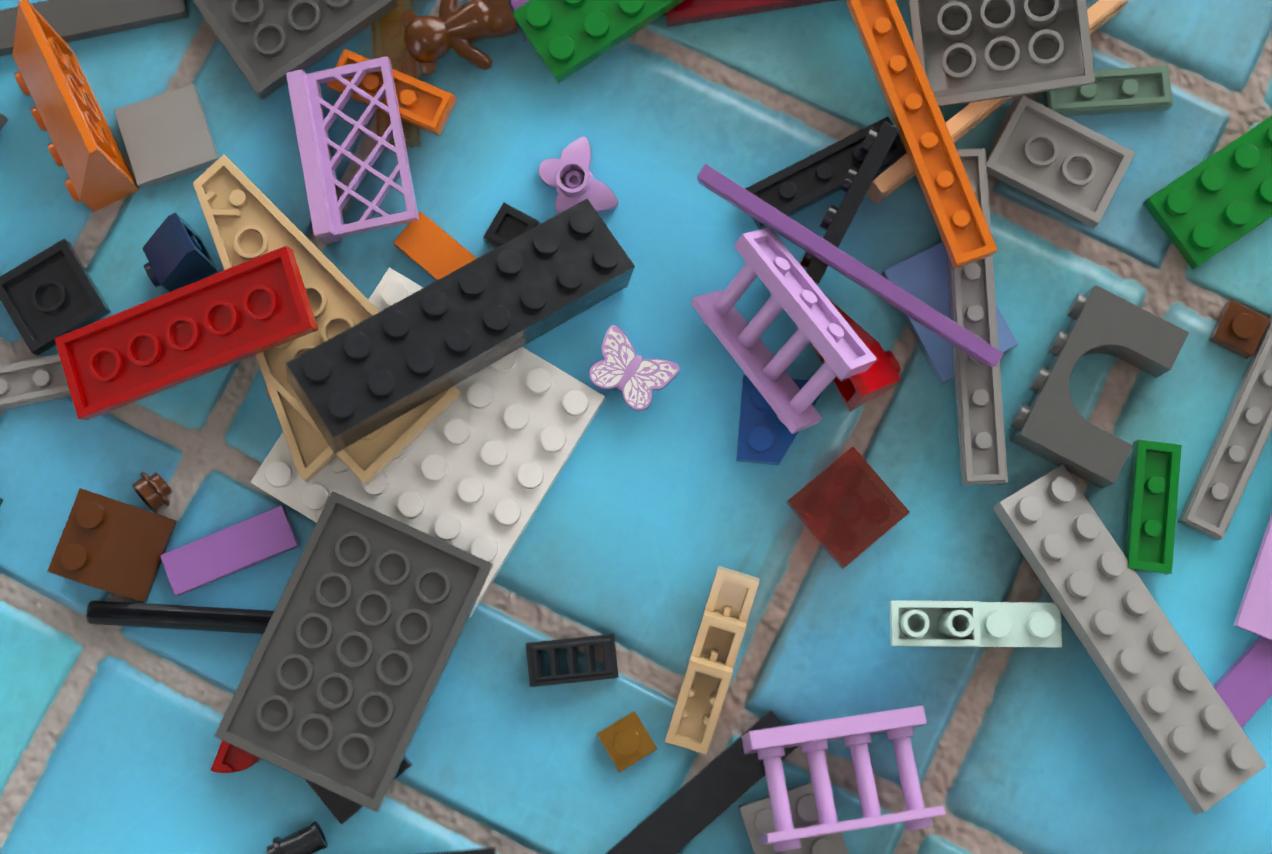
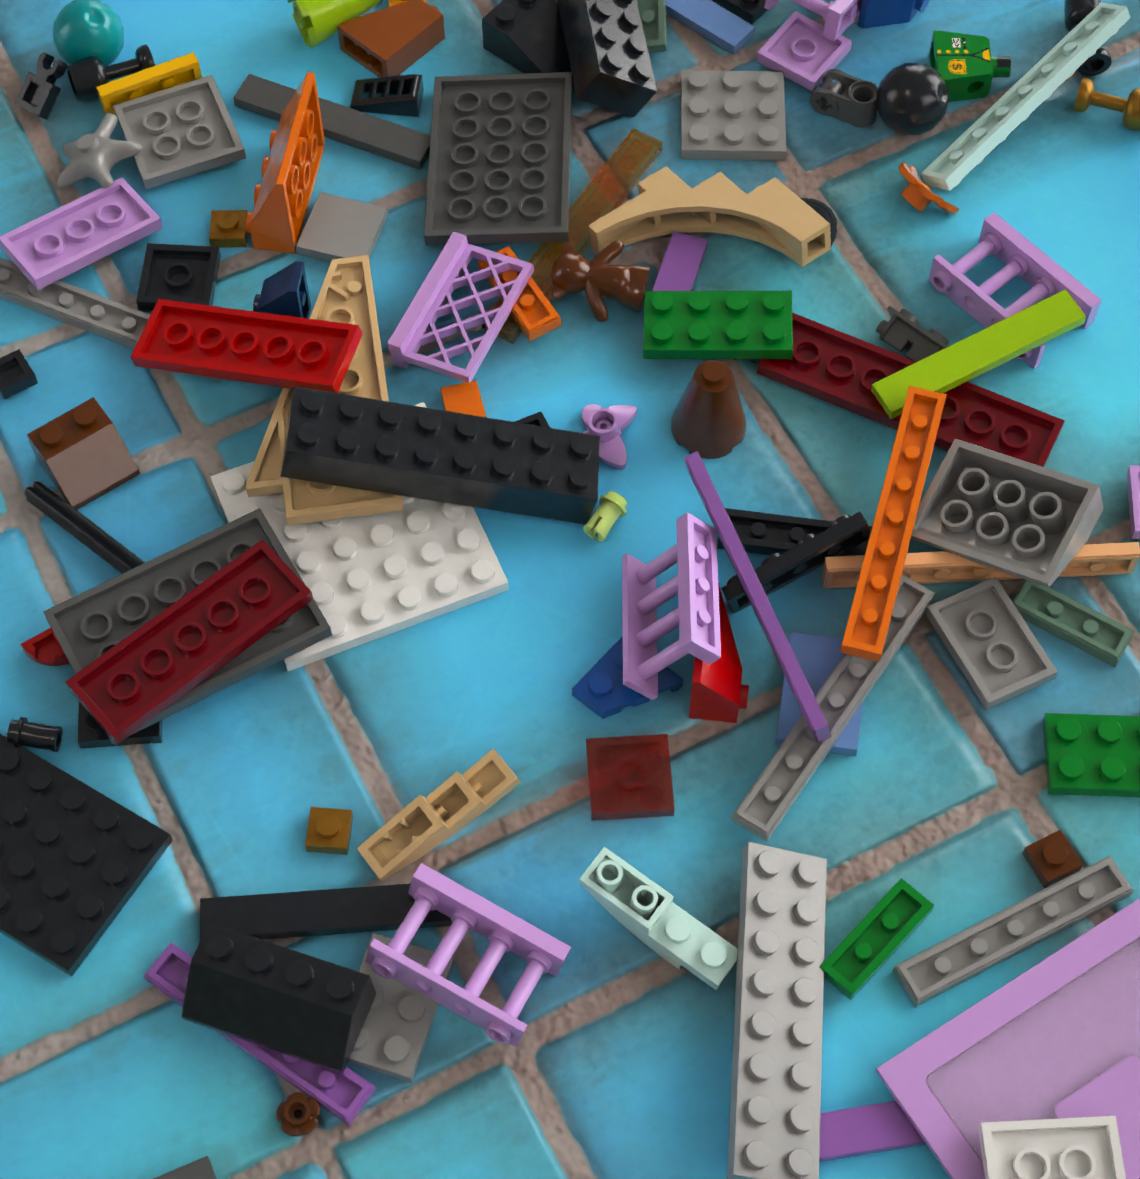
camera: 35 degrees right, 20 degrees down
reddish brown plate [132,472,172,512] -> none
medium lavender tile [160,505,300,596] -> none
black slope [526,634,619,687] -> none
animal [589,325,680,411] -> none
dark grey arch [1010,285,1189,489] -> none
none -> dark red plate [65,539,313,745]
none -> pearl gold plate [209,210,248,247]
none -> yellowish green pin [583,491,627,542]
none -> reddish brown cone [671,360,746,459]

